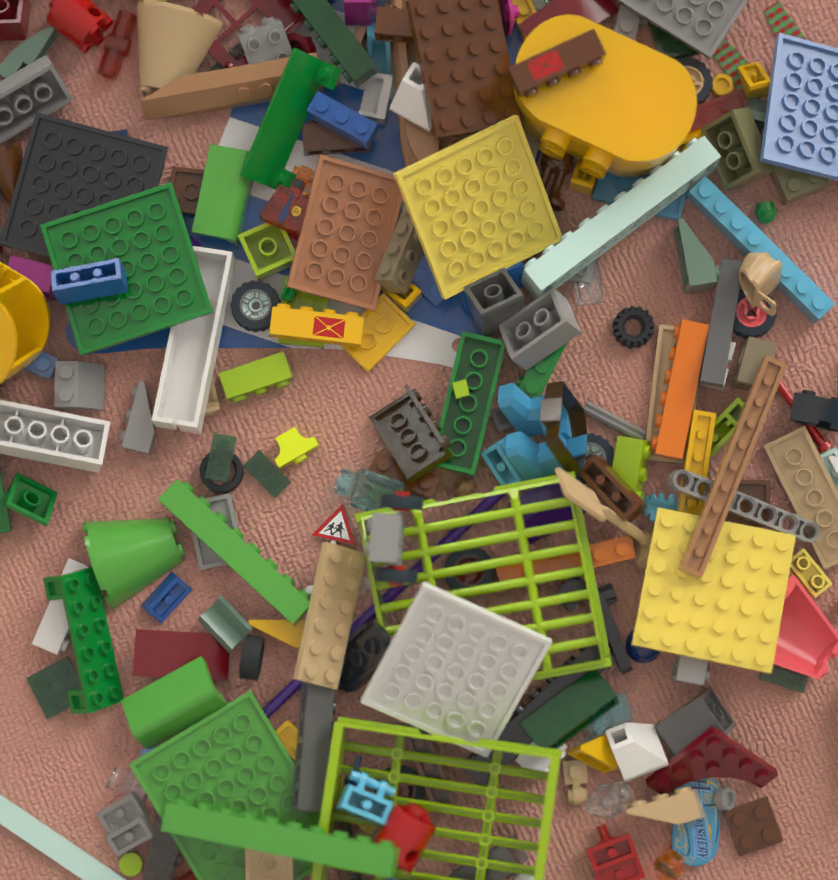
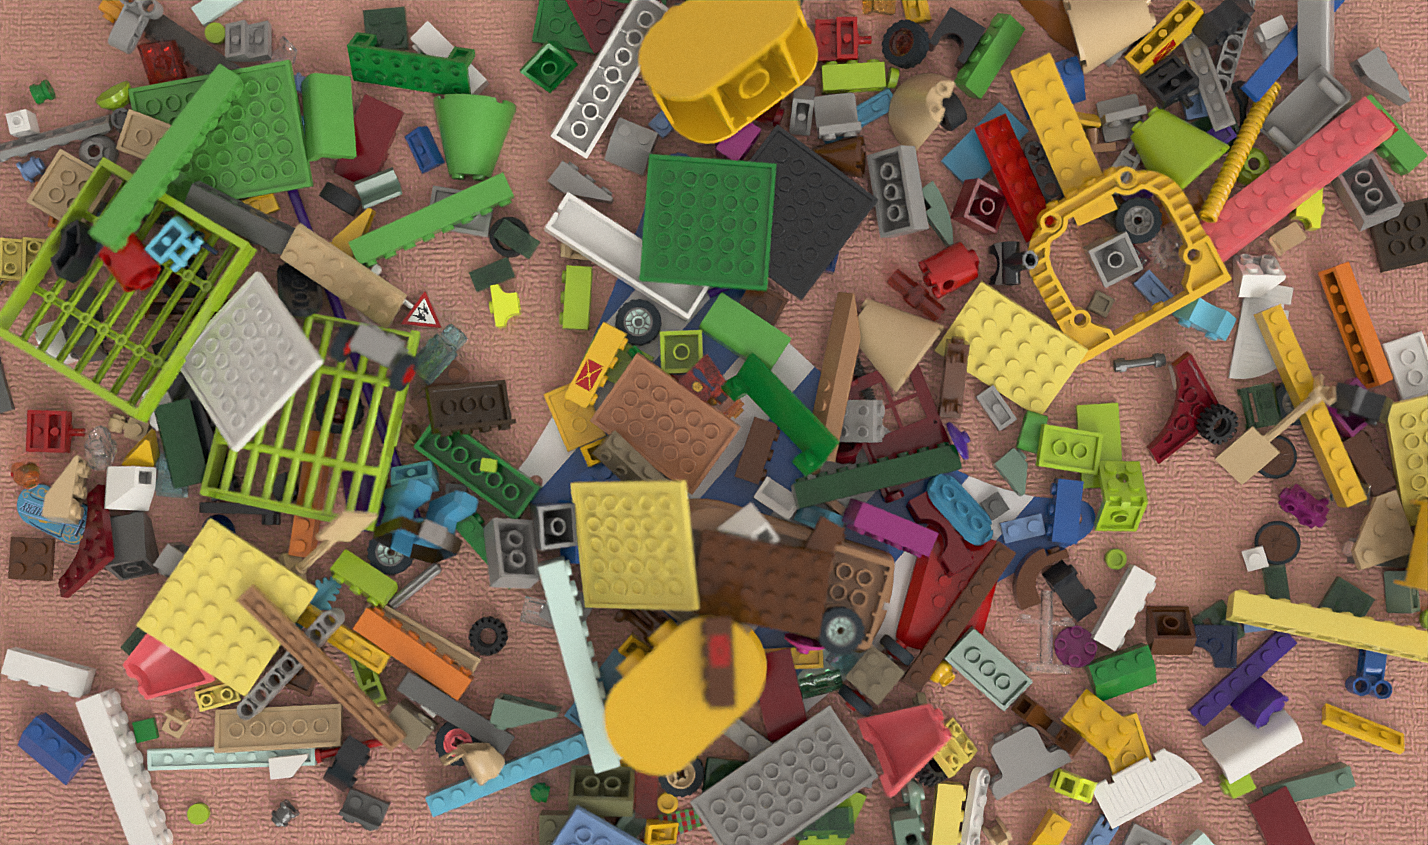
camera: 115 degrees right, 5 degrees up
blue brick [51,258,128,305] -> none
blue brick [306,91,378,150] -> none
reddish brown brick [579,455,648,522] -> none
light grey tile [715,787,736,811] -> none

